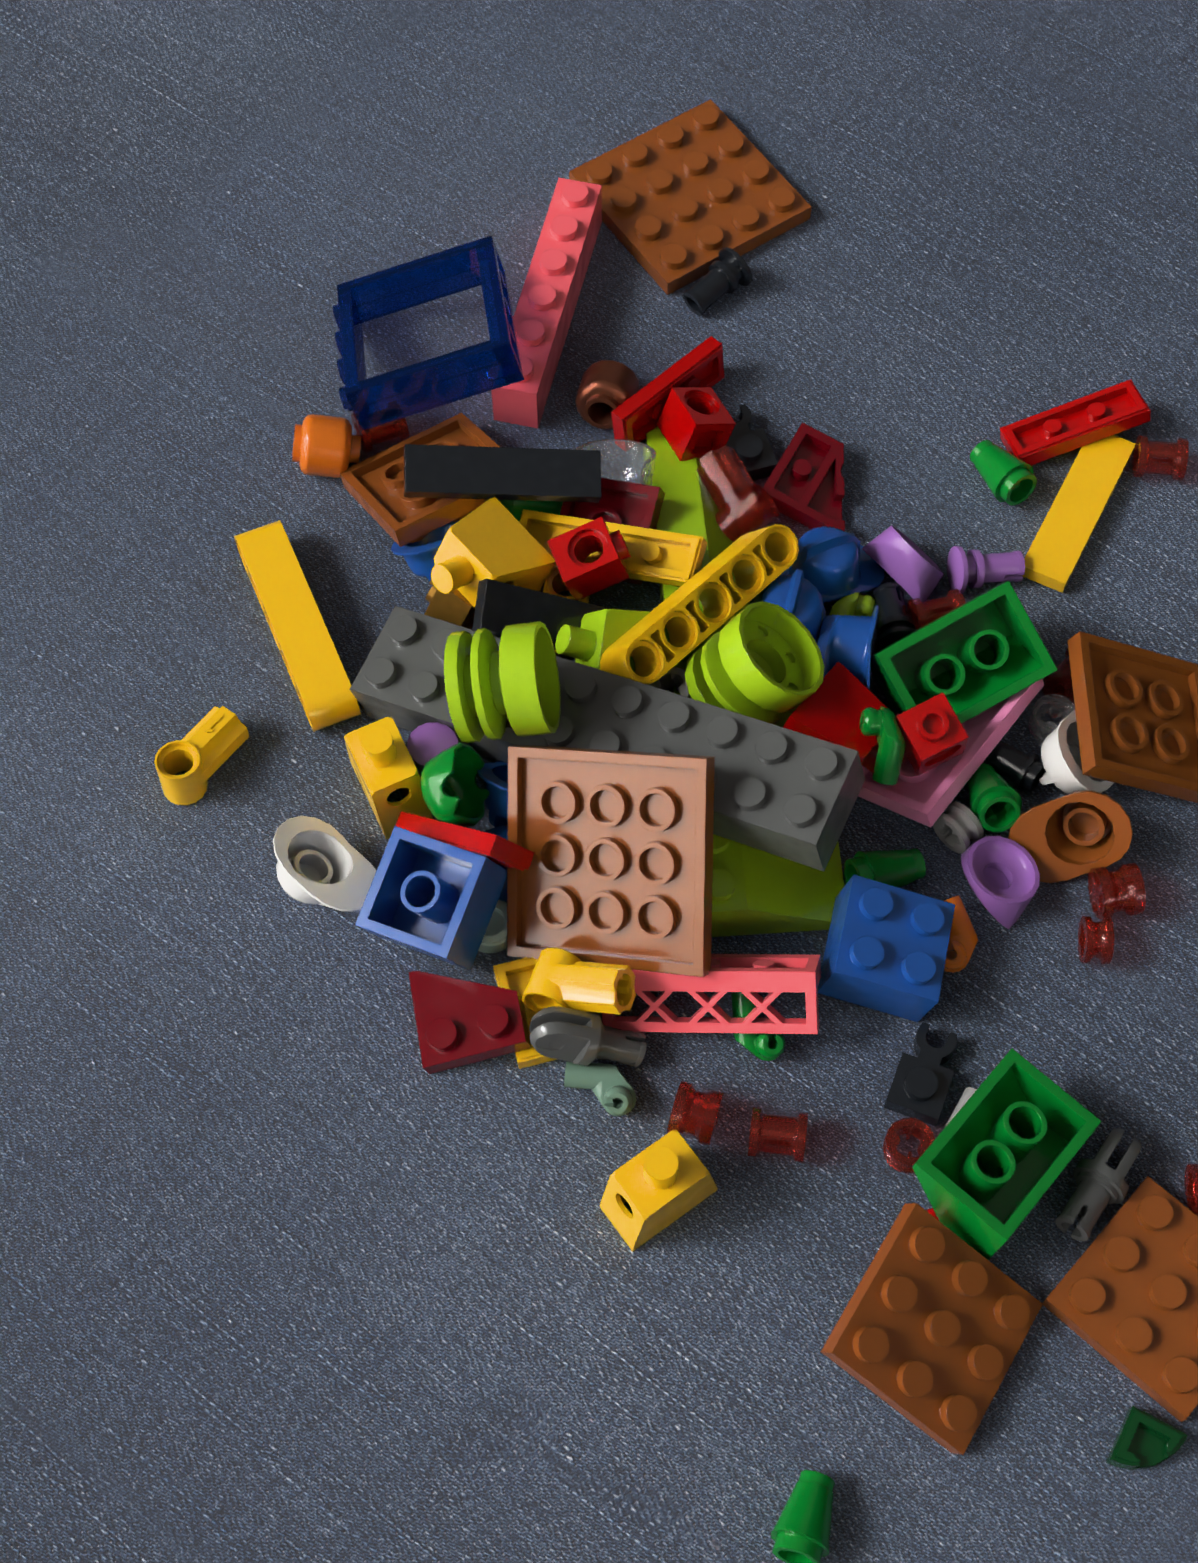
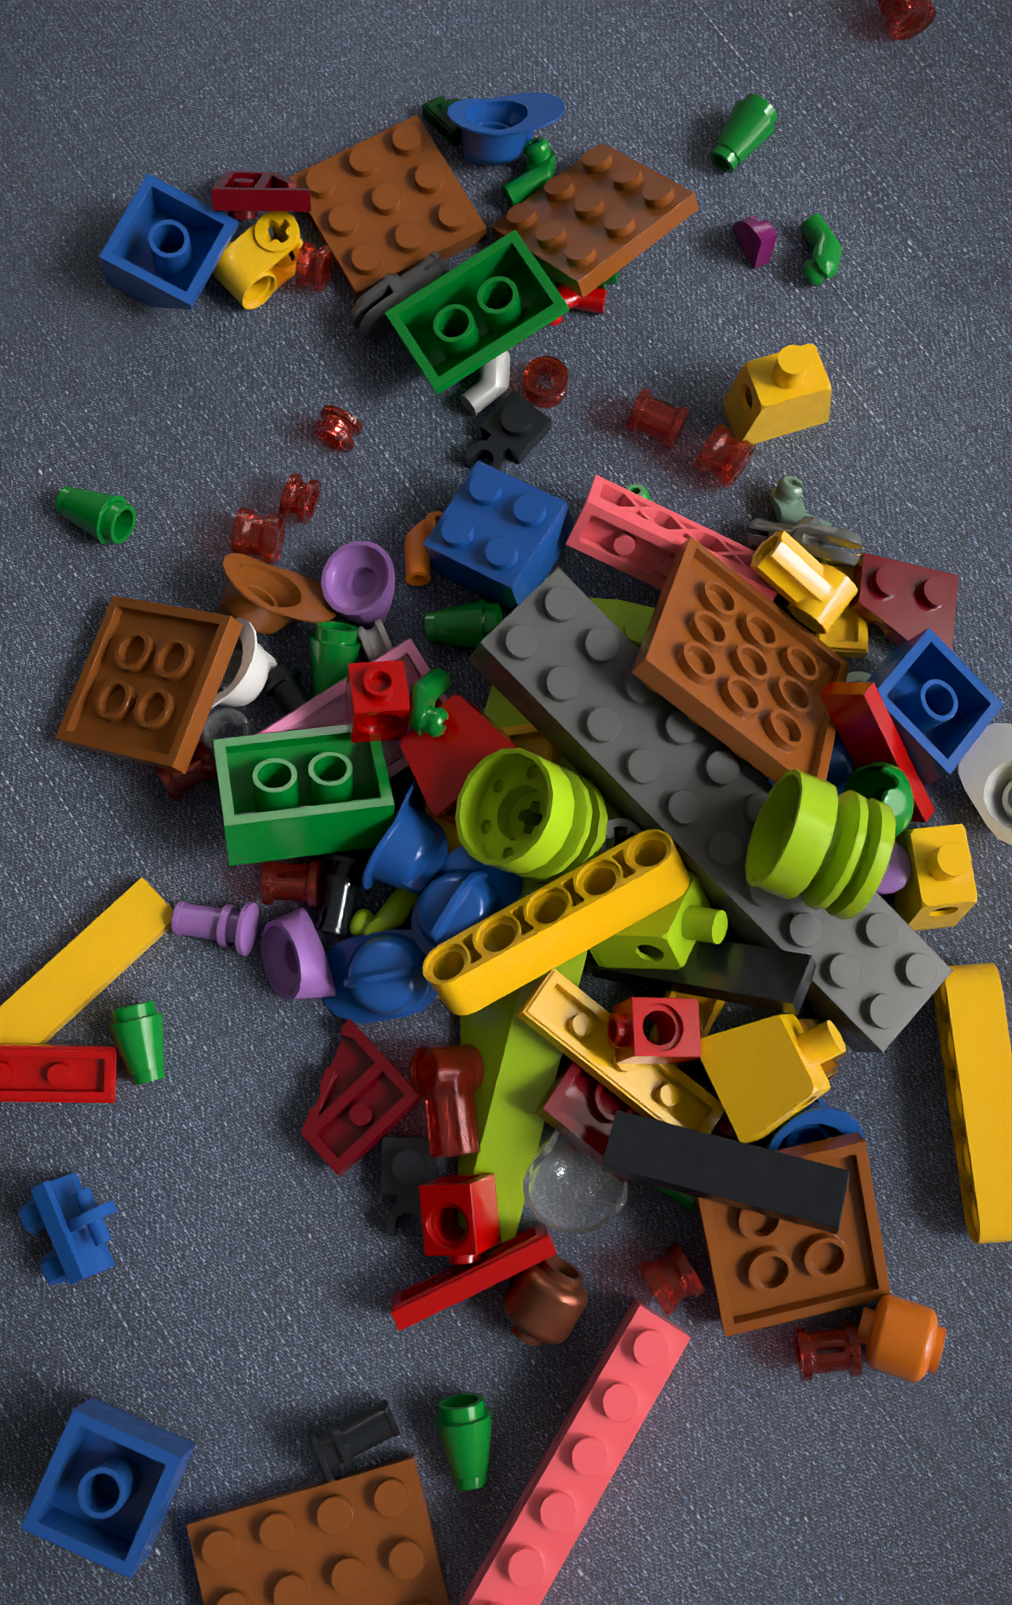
camera: 160 degrees left, 15 degrees up
clear blue window [333,235,524,430] -> none
none -> blue hips [18,1172,118,1286]
none -> blue brick [20,1397,196,1579]
none -> clear red bush [311,405,363,453]
none -> green cone [434,1392,492,1490]
none -> blue piece [447,92,565,165]
none -> green arm [501,136,556,208]
none -> clear red wheel [636,1242,706,1317]
none -> magenta tile [732,215,778,269]
none -> green arm [800,213,842,286]

